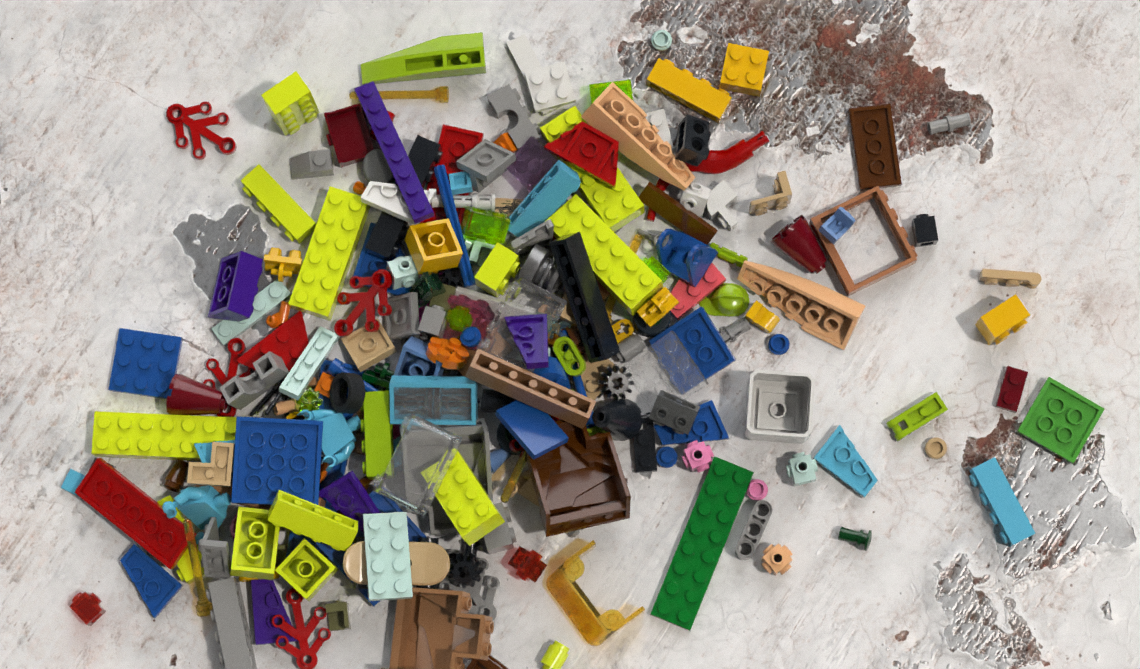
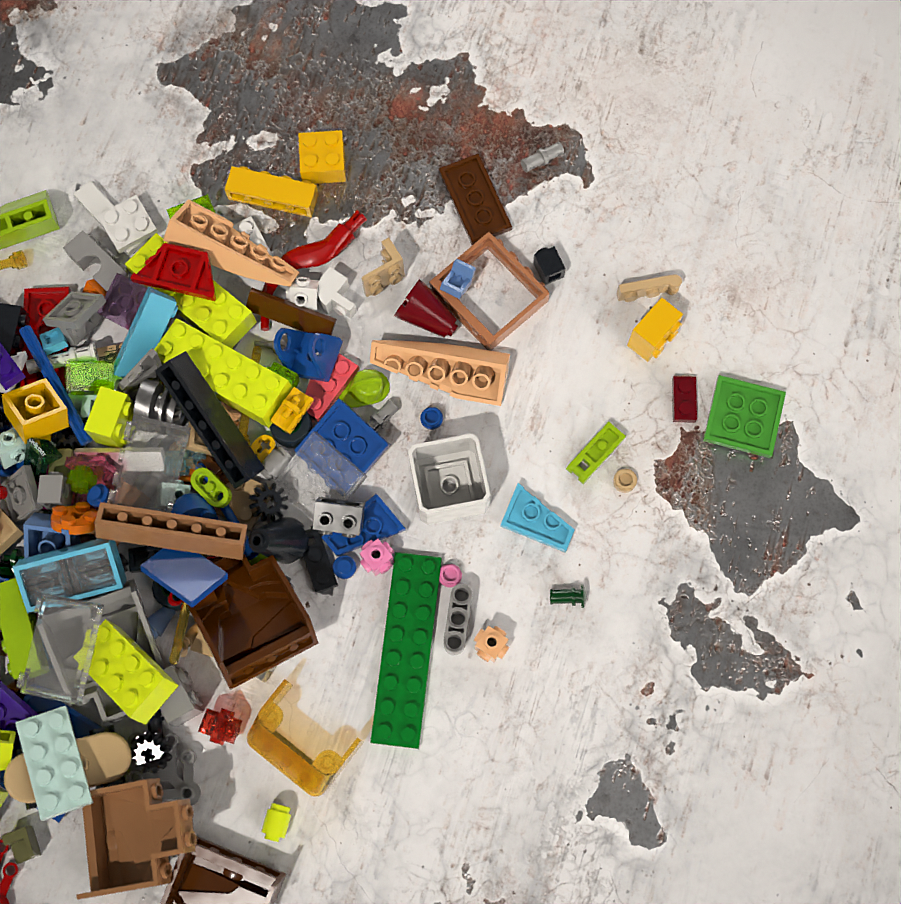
camera: 20 degrees left, 5 degrees down
dark purple wing [504,314,549,369] -> none
light aqua plate [651,30,672,51] -> none
black brick [675,114,711,166] -> none
lime axle [709,243,748,268] -> none
yellow leg [745,300,780,334] -> none
light aqua brick [786,452,818,486] -> none
medium azure brick [969,457,1035,547] -> none

